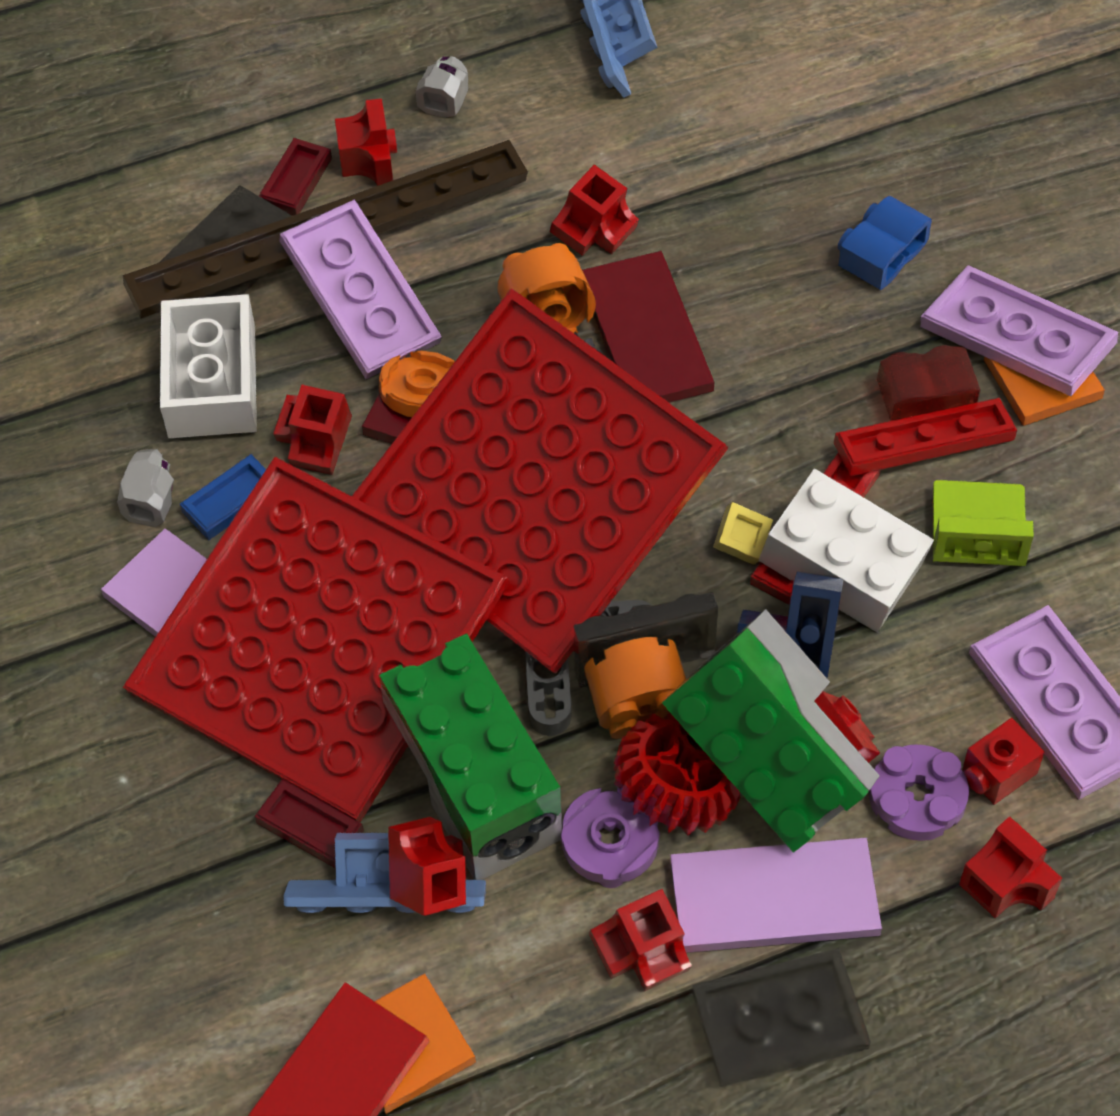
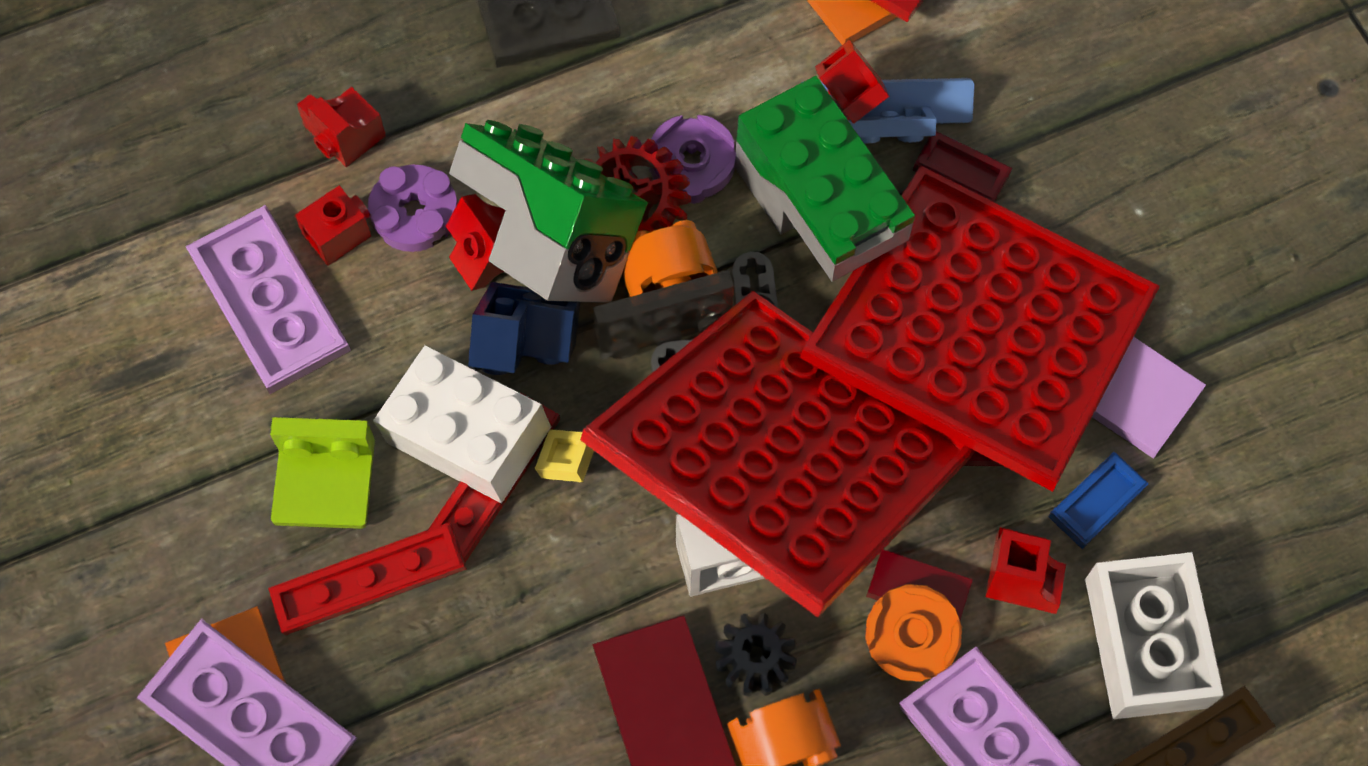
camera: 175 degrees right, 10 degrees up
light grey rock [117,449,174,527] -> none
red brick [589,889,692,991] -> none
lavender tile [670,838,882,953] -> none
clear red brick [877,345,980,421] -> none

